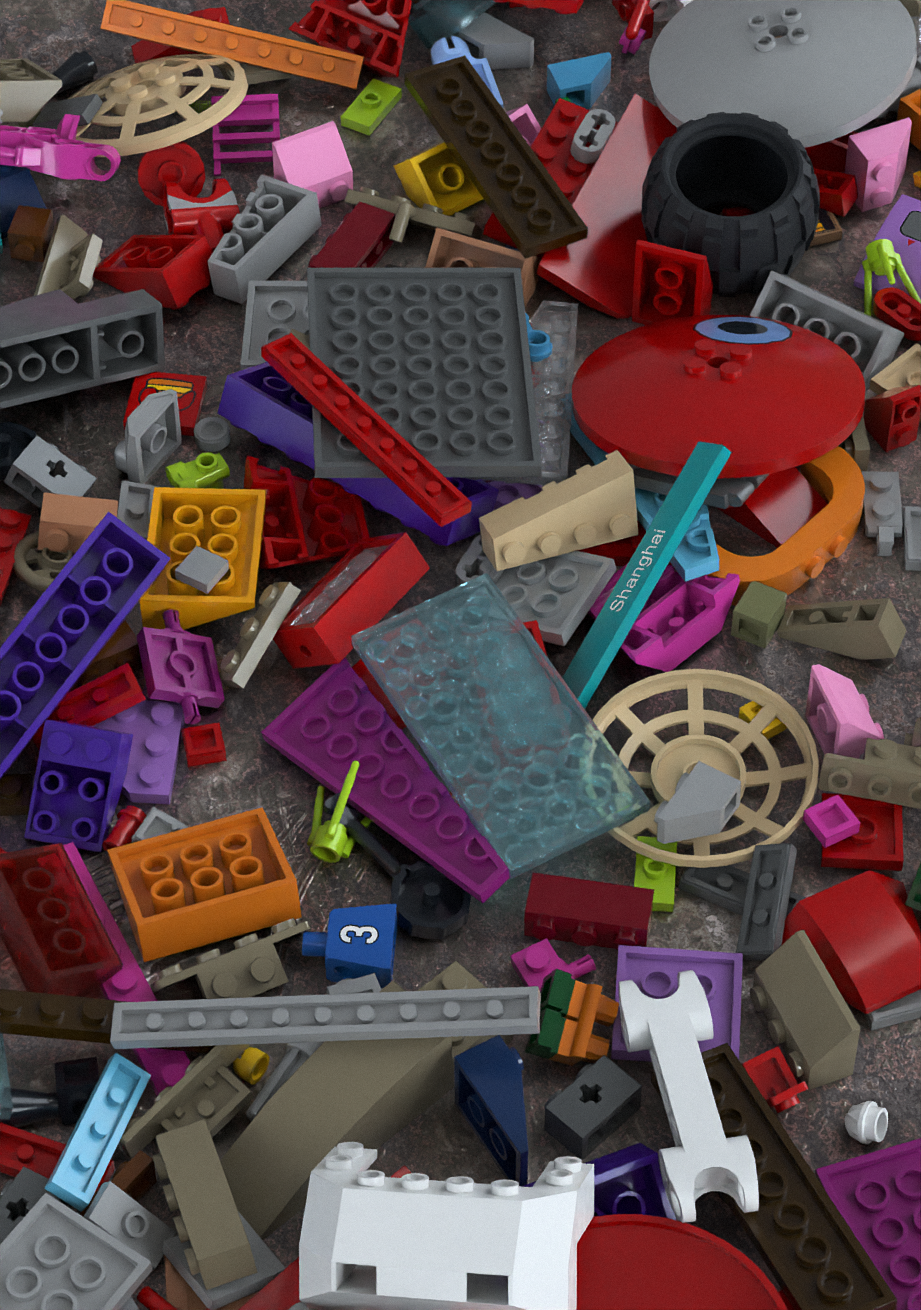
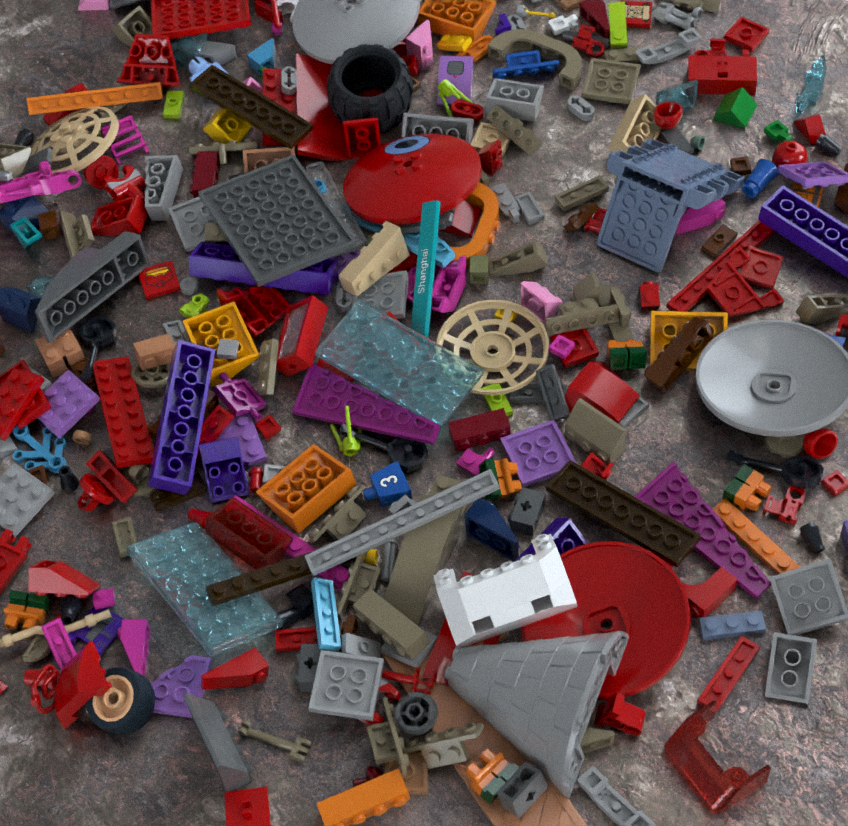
camera: 20 degrees left, 5 degrees up
brick [4,436,97,508] -> none
light grey slope [114,389,182,484] -> none
red tile [261,333,472,527] -> none
bright pink slope [272,121,353,208] -> none
white piece [619,970,759,1223] -> none
light grey slope [654,761,741,844] -> none
white plate [845,1101,888,1144] -> none

